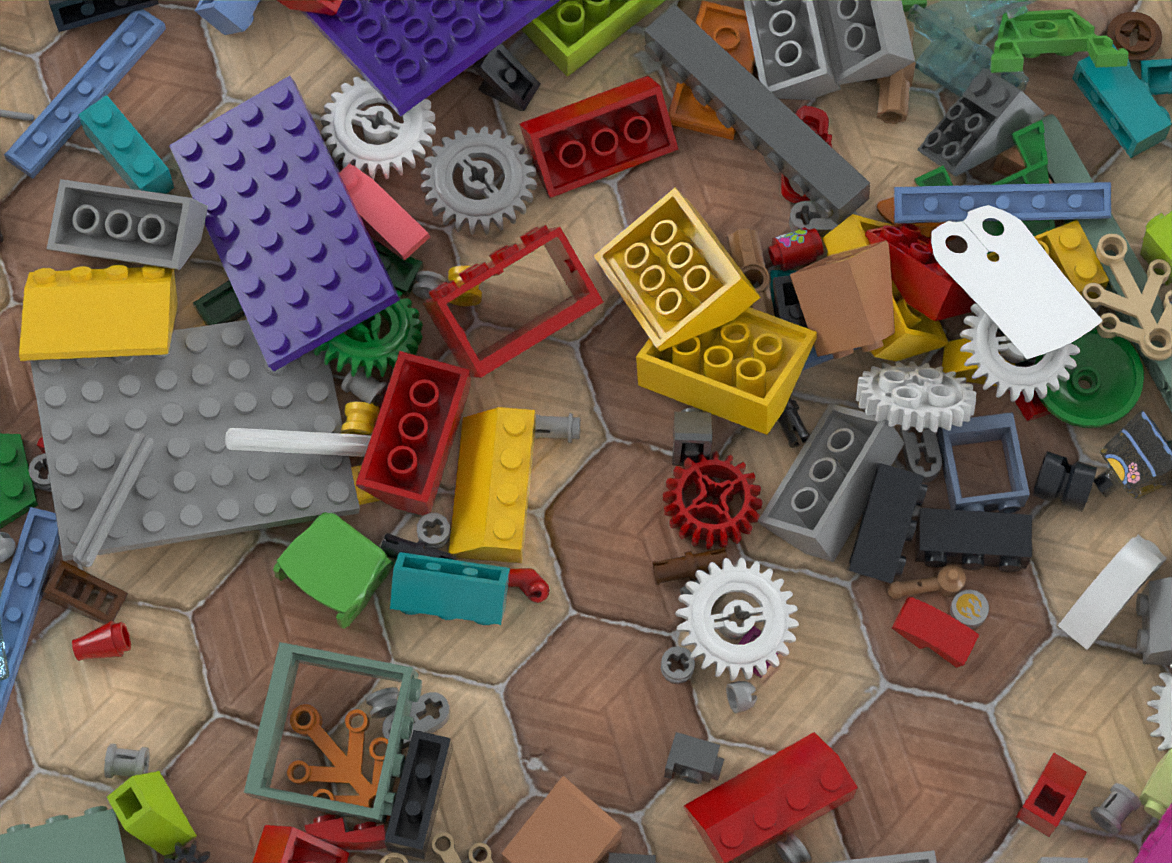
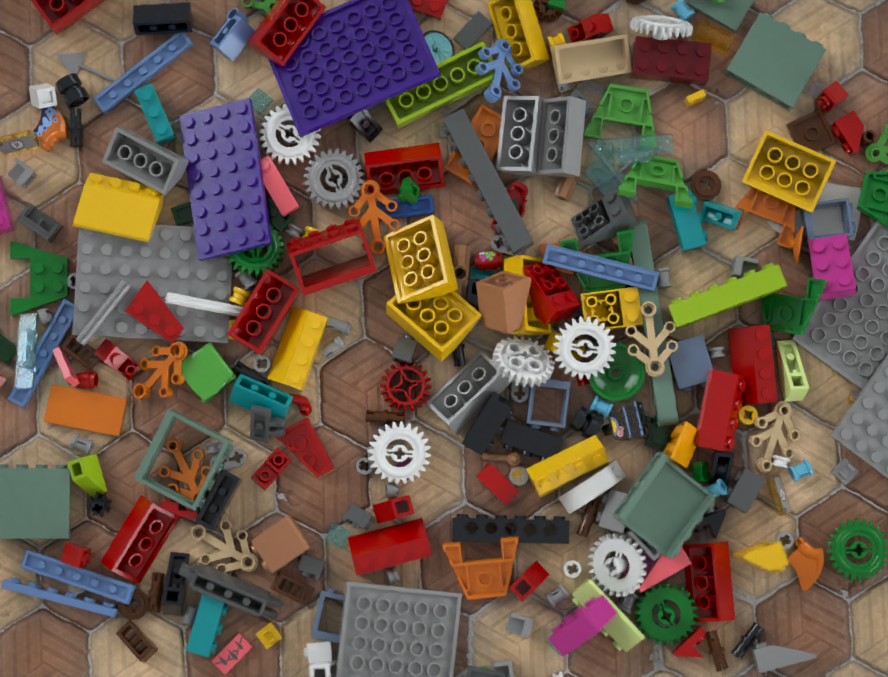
camera: 15 degrees right, 15 degrees up
white piece [931,205,1103,359] -> none
none -> orange tile [44,384,128,437]
none -> coral tile [53,347,80,387]
none -> red slope [94,338,140,381]
none -> red wing [125,280,184,344]
none -> orange plant [133,342,187,399]
none -> clear light blue tile [249,88,273,115]
none -> dark grey hinge [250,405,285,443]
none -> red slope [251,447,292,491]
none -> red wing [275,417,335,477]
none -> light grey pin [320,335,345,359]
none -> clear light blue tile [325,522,351,548]
none -> orange plant [348,180,401,254]
none -> red slope [372,495,415,524]
none -> blue tile [376,195,434,221]
none -> green tile [397,177,420,204]
none -> orange wing [442,536,519,600]
none -> black brick [452,514,569,544]
none -> yellow slope [526,435,609,498]
none -> white bush [563,560,581,578]
none -> reddish brown pin [576,499,601,538]
none -> medium azure bush [589,395,614,419]
none -> light grey bush [654,267,673,289]

